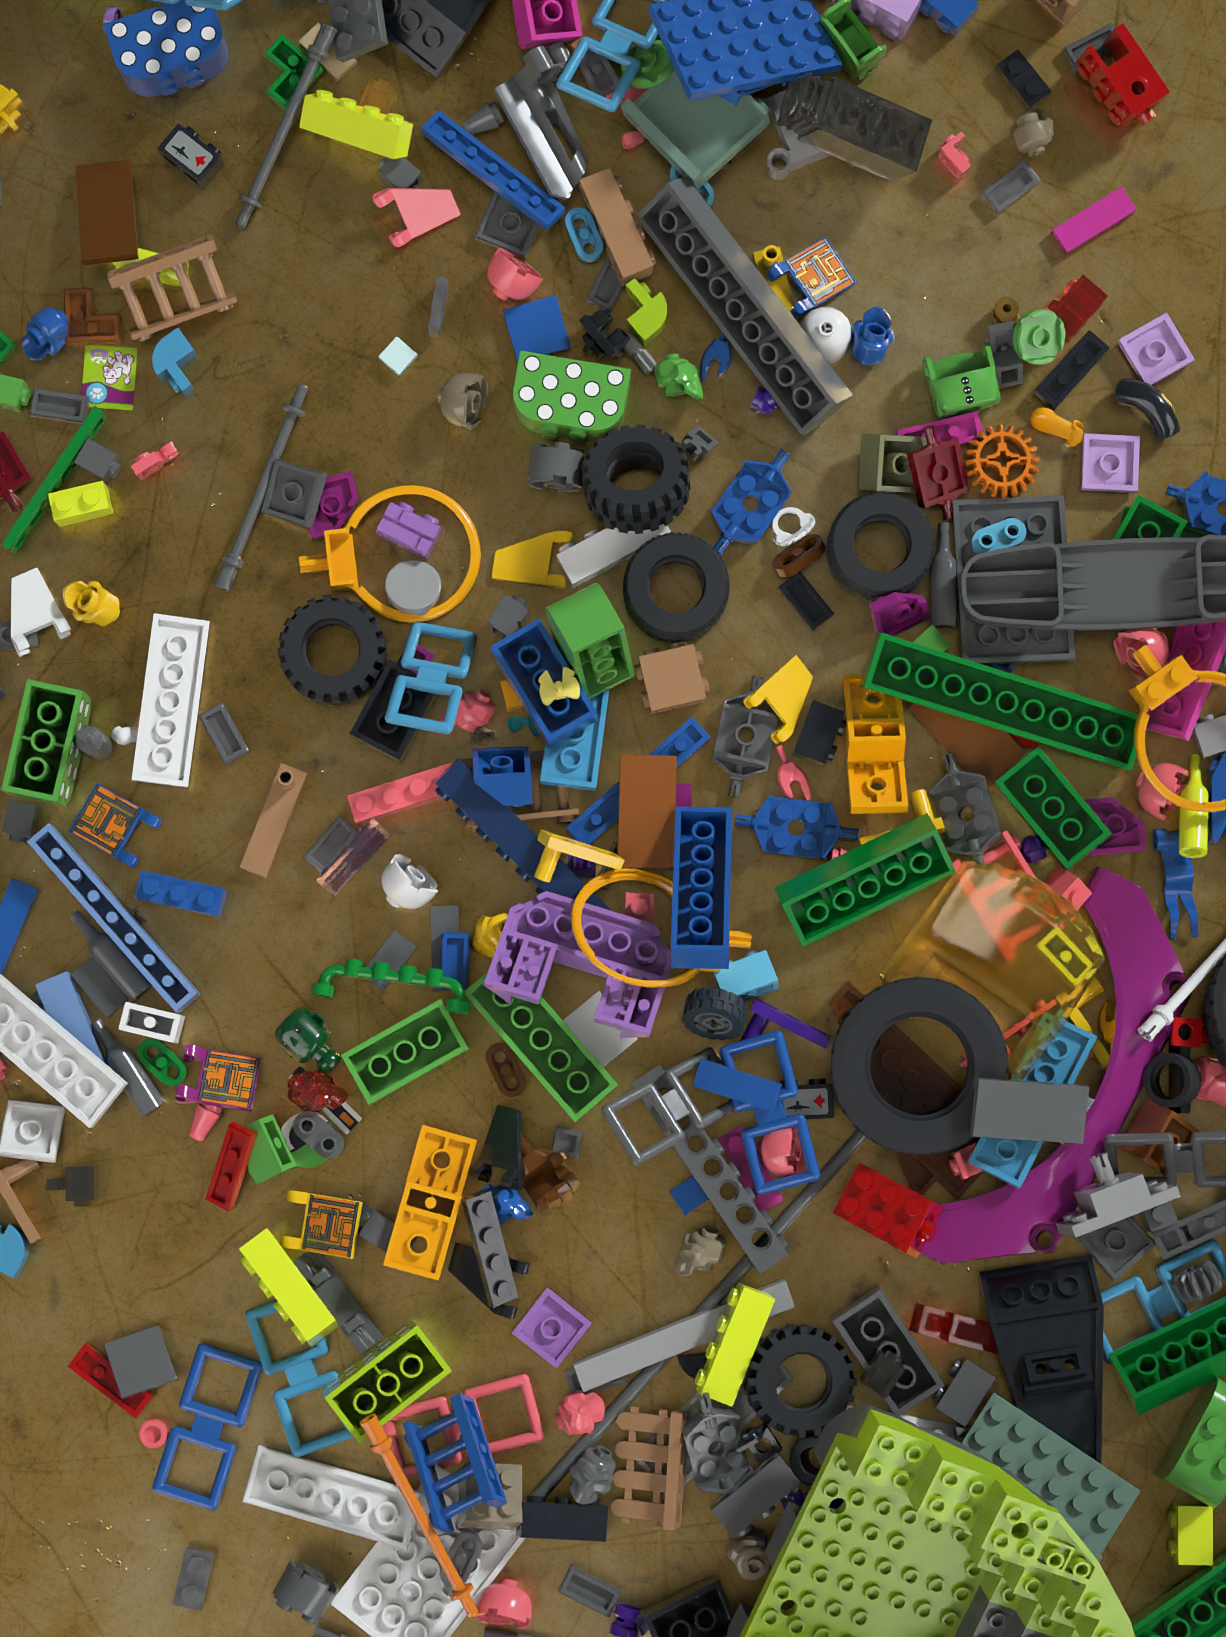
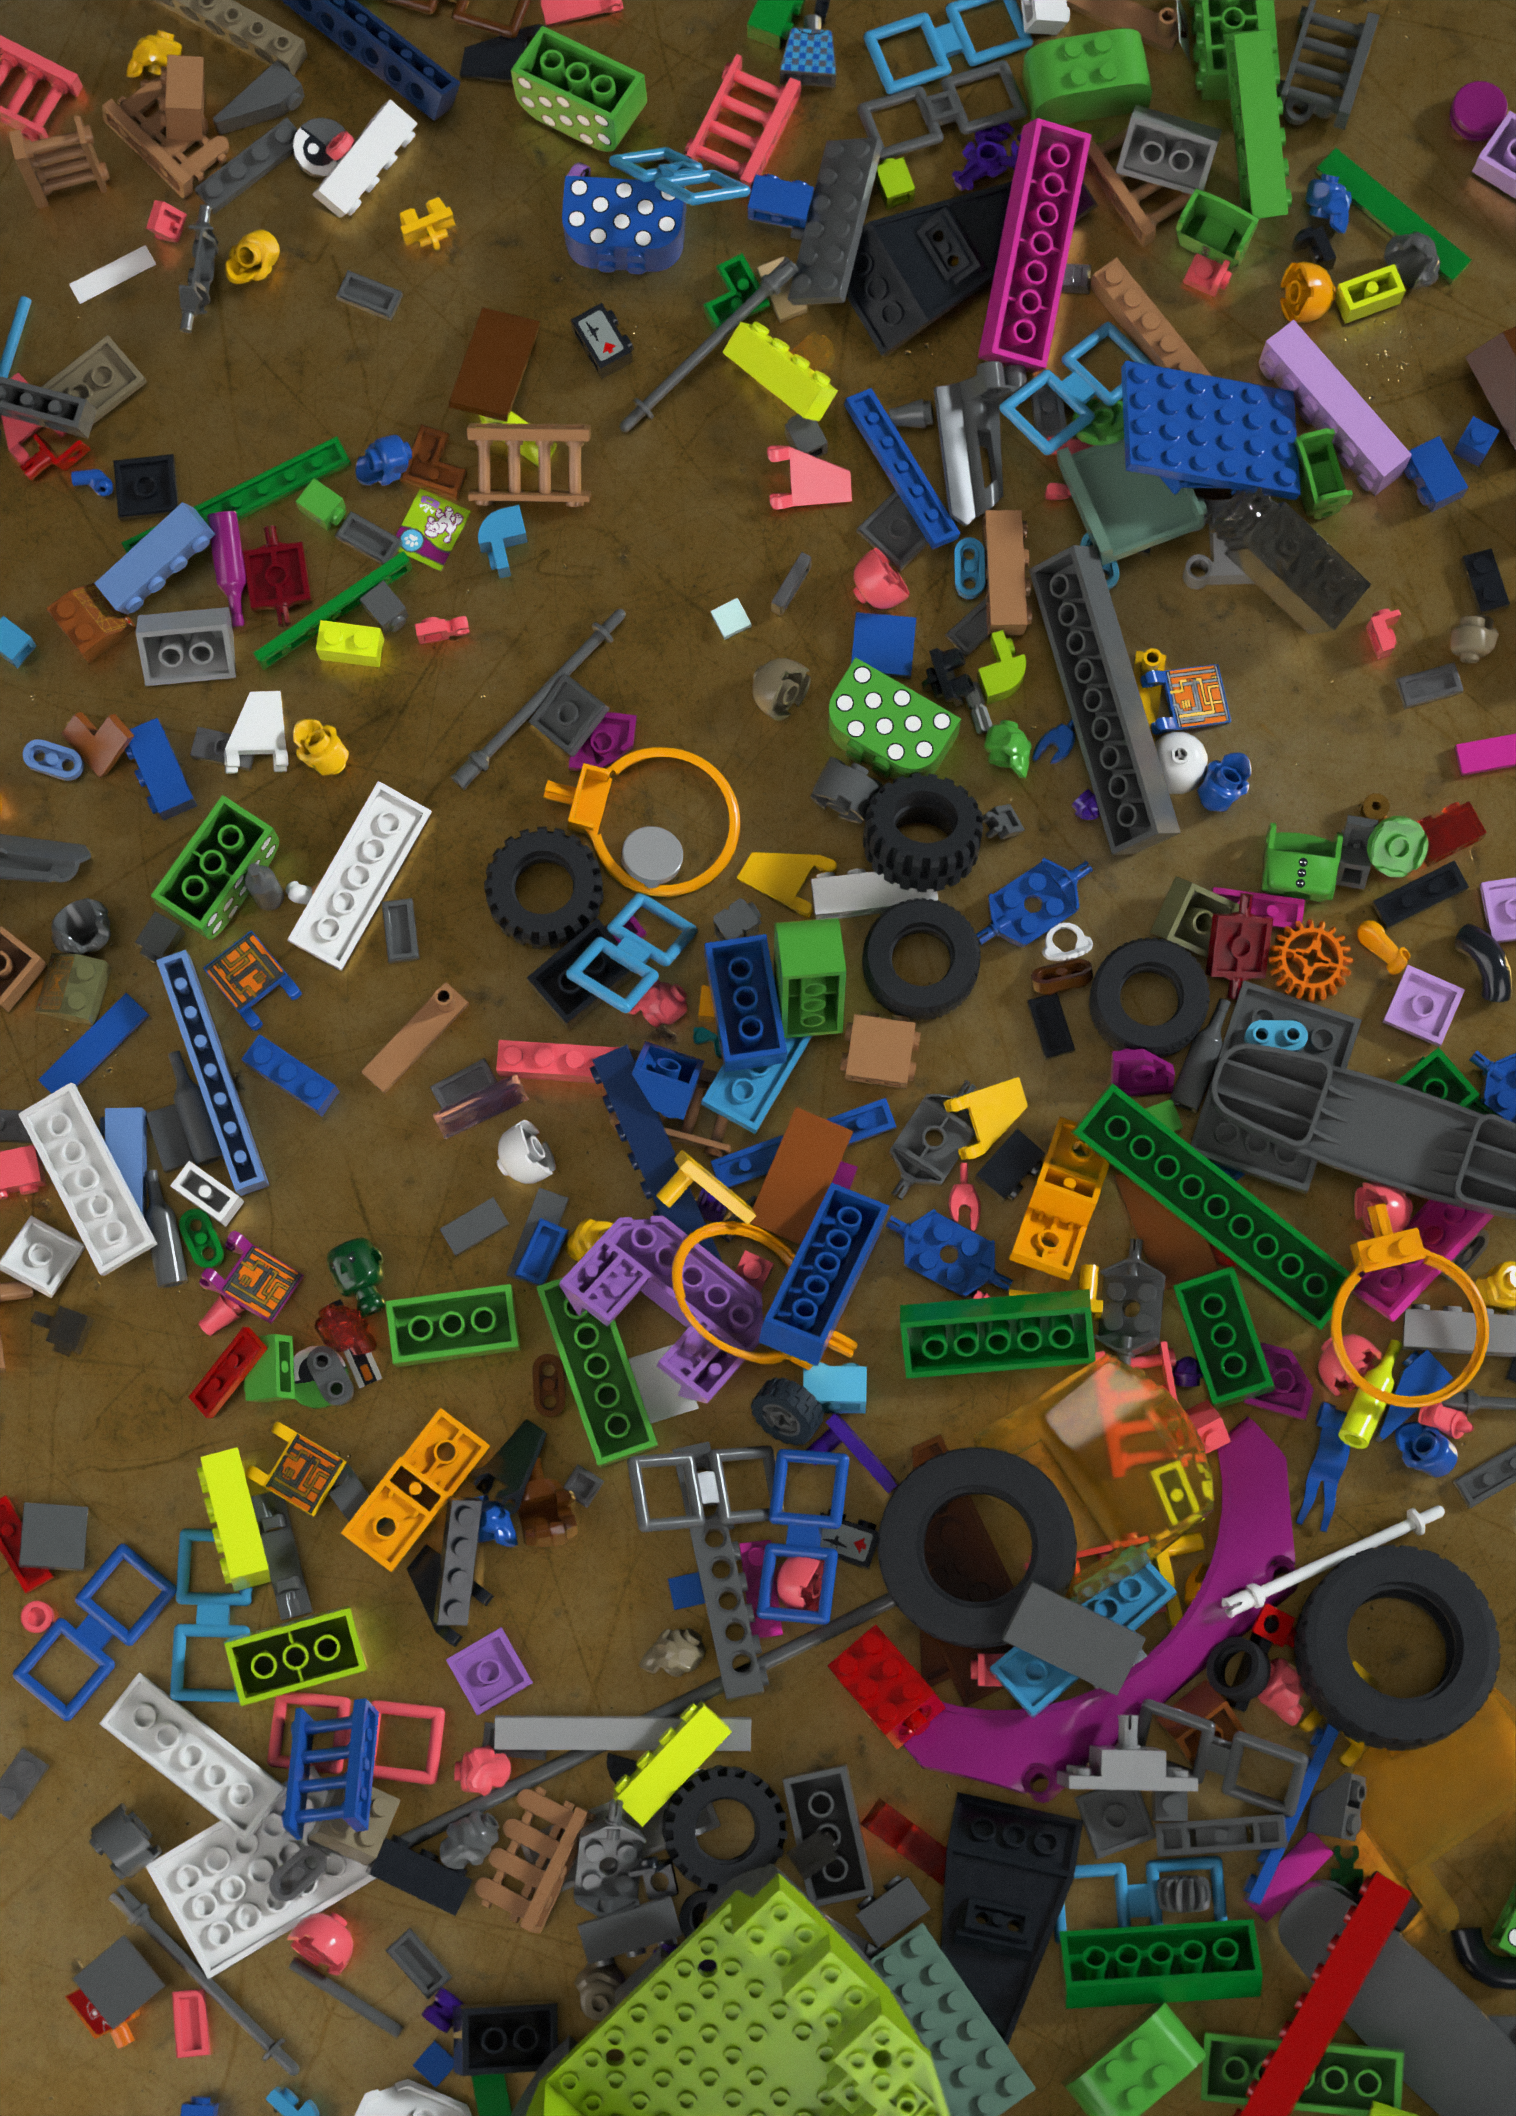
camera: 25 degrees right, 5 degrees down
green bar [310,959,470,1014] -> none
orange bar [359,1413,478,1618] -> none
medium lavender brick [376,501,442,560] -> none
light yellow piece [538,667,580,706] -> none
blue tile [693,1059,782,1112] -> none

